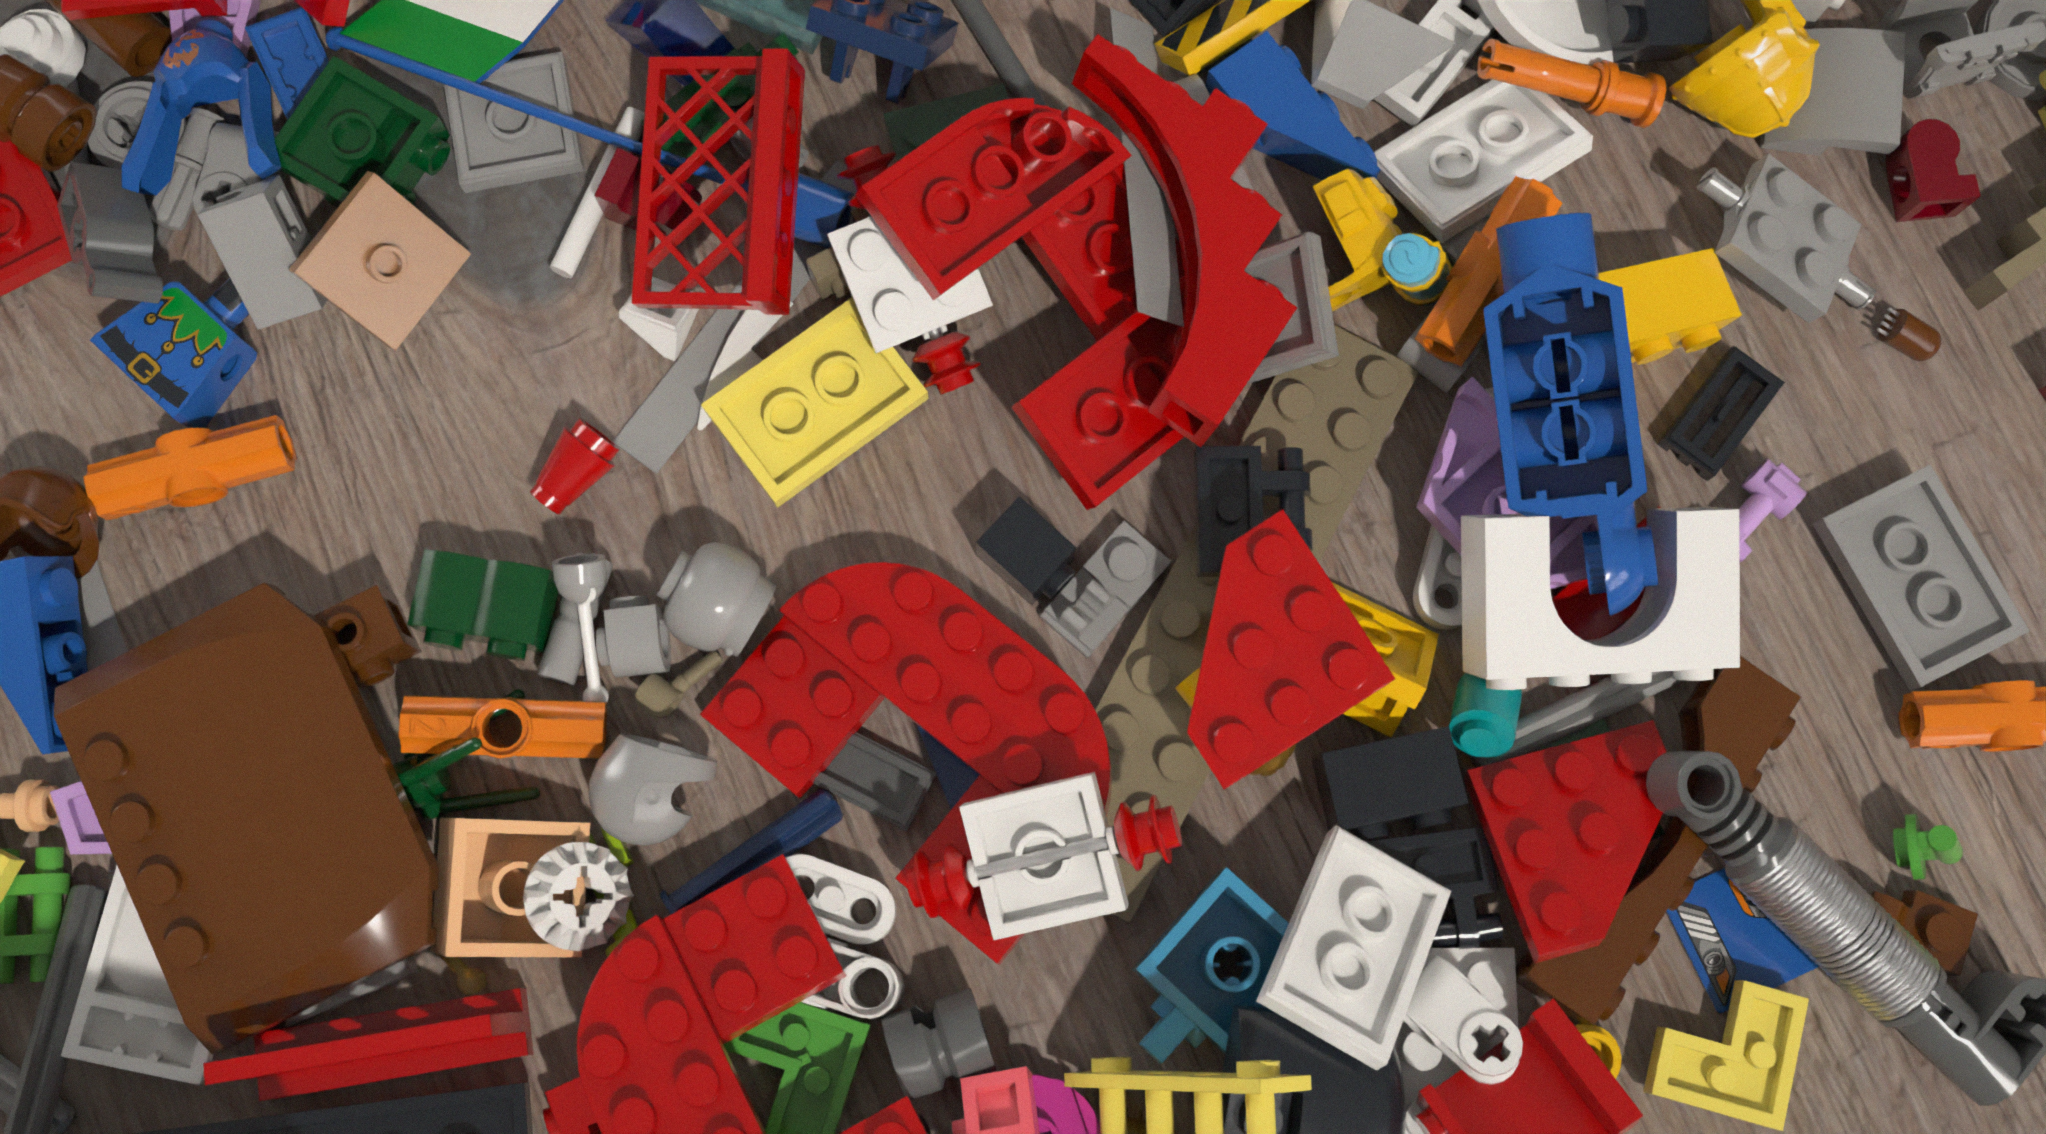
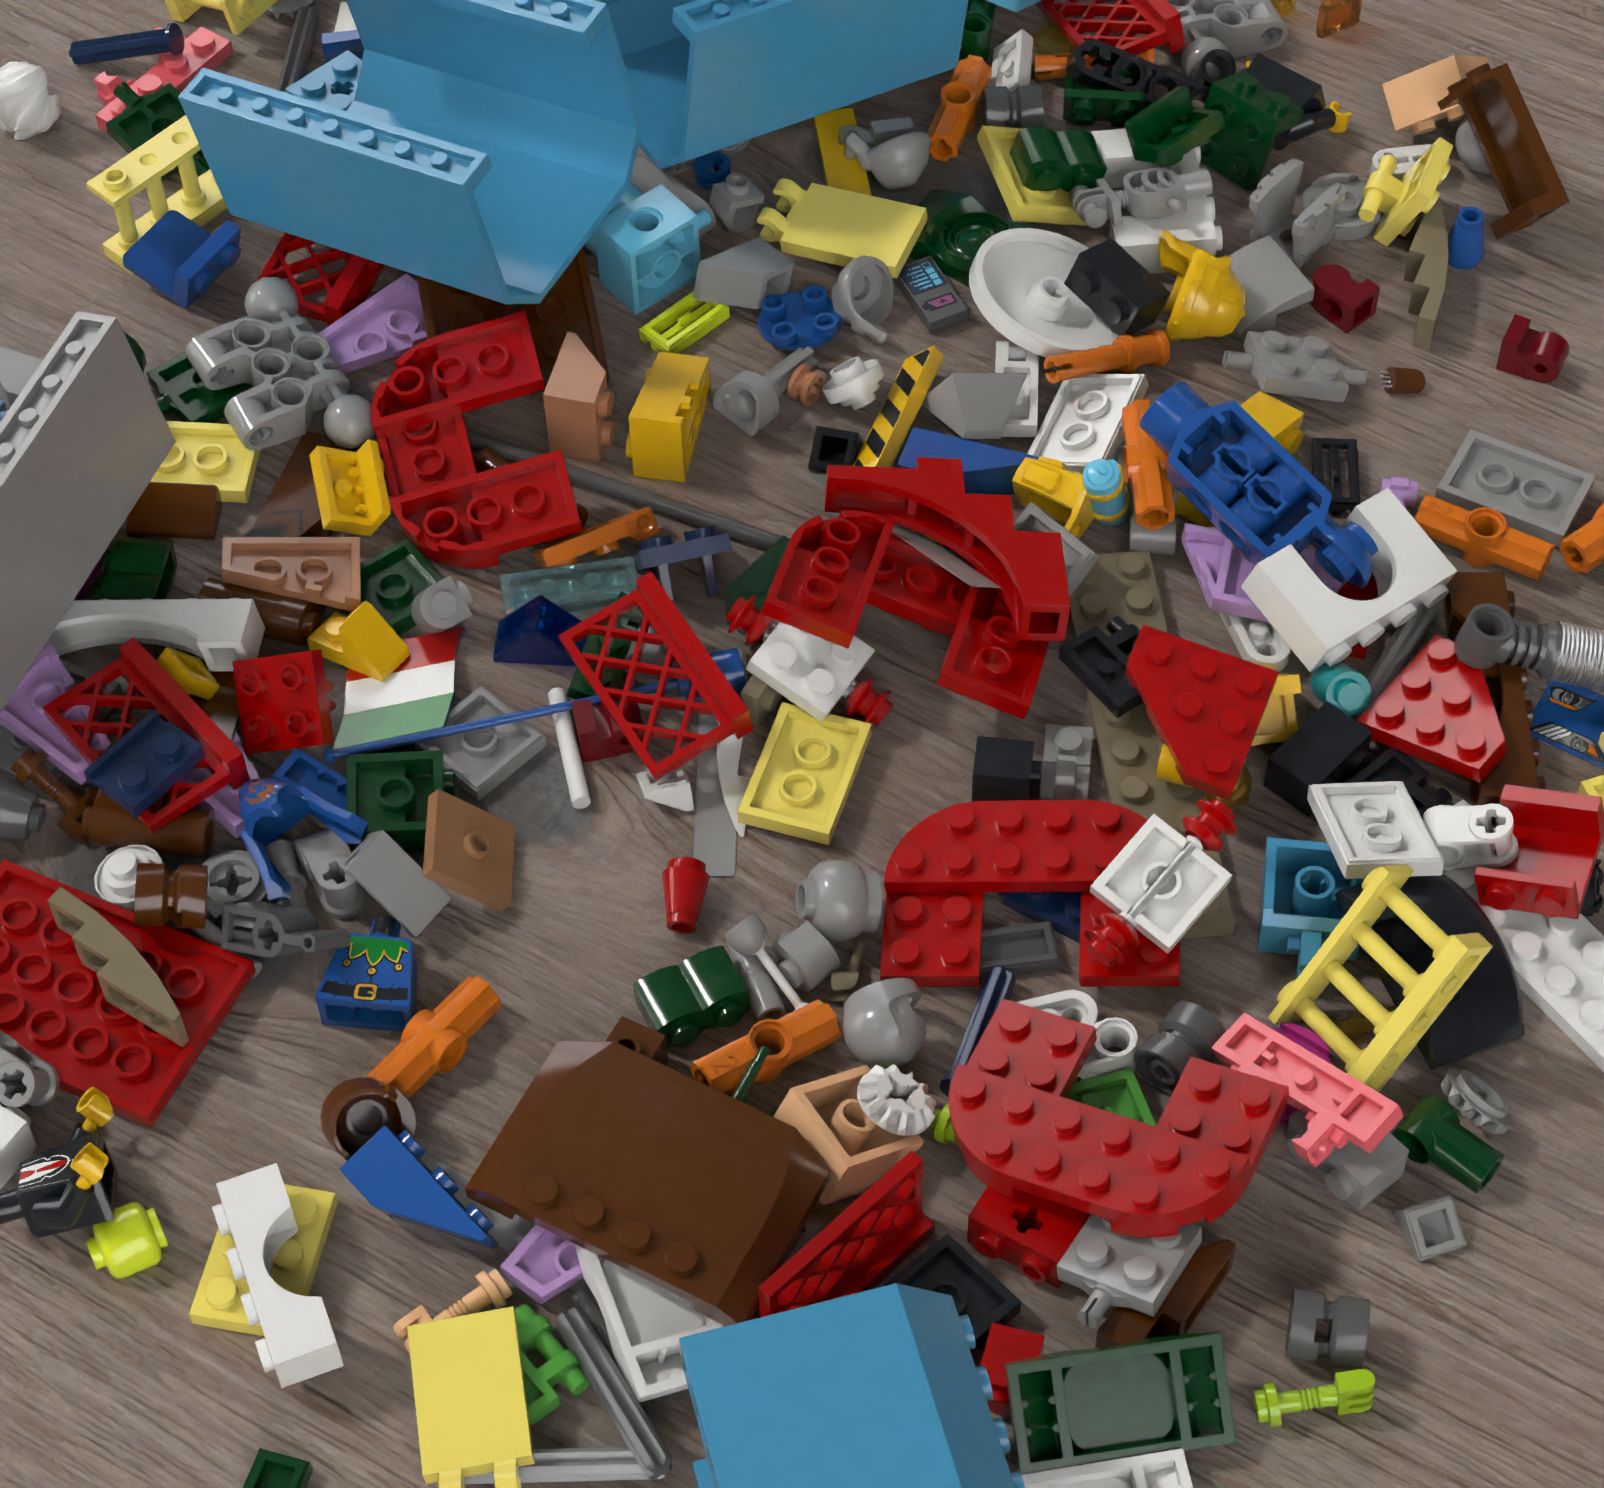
camera: 30 degrees left, 25 degrees down
none -> orange piece [1414,495,1555,581]

